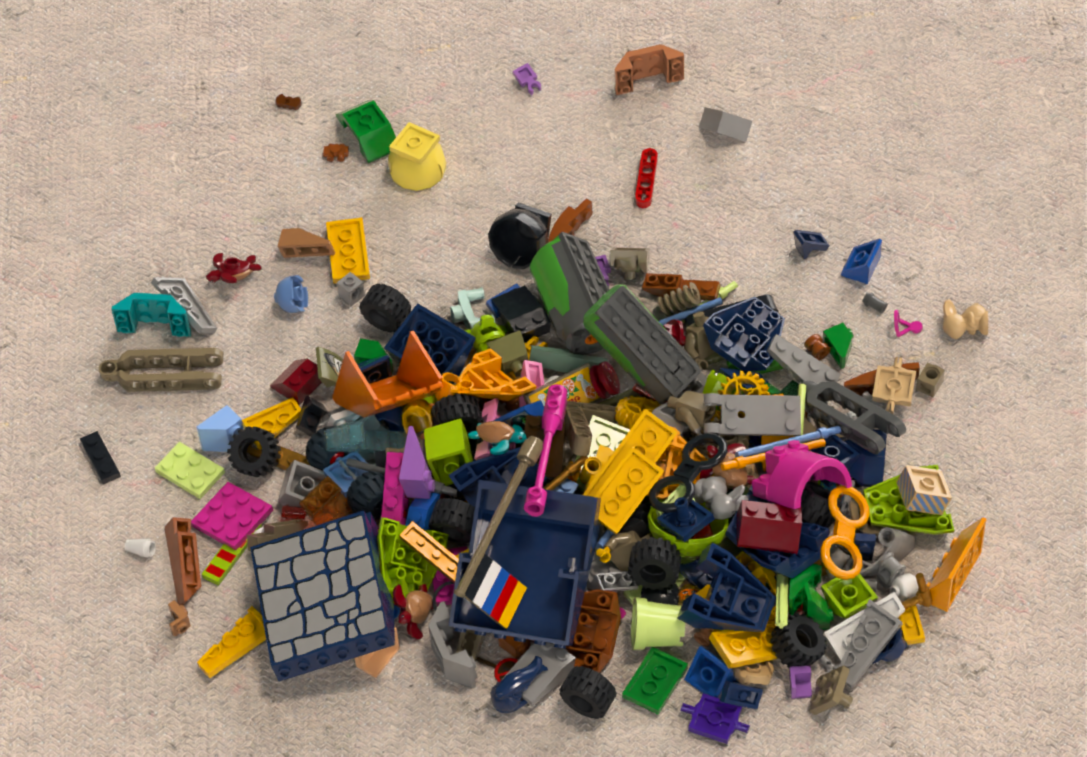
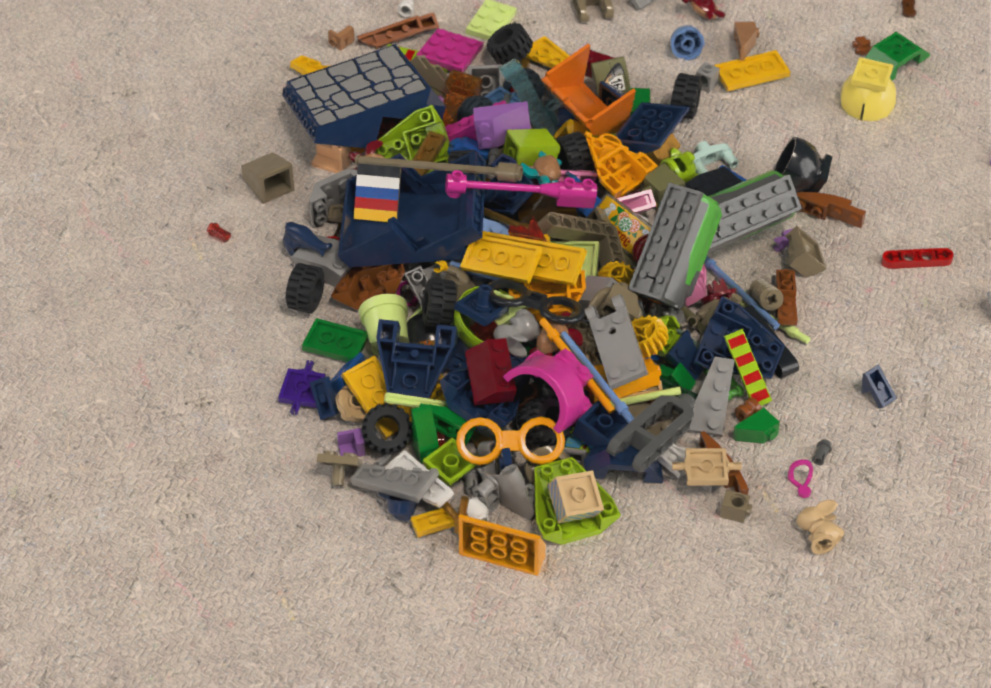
camera: 75 degrees right, 5 degrees down
light blue slope [196,405,243,452] -> none
blue slope [841,238,882,284] -> none
none -> dark tan slope [241,152,295,204]
none -> clear red slope [508,216,547,242]
none -> tile [723,329,772,406]

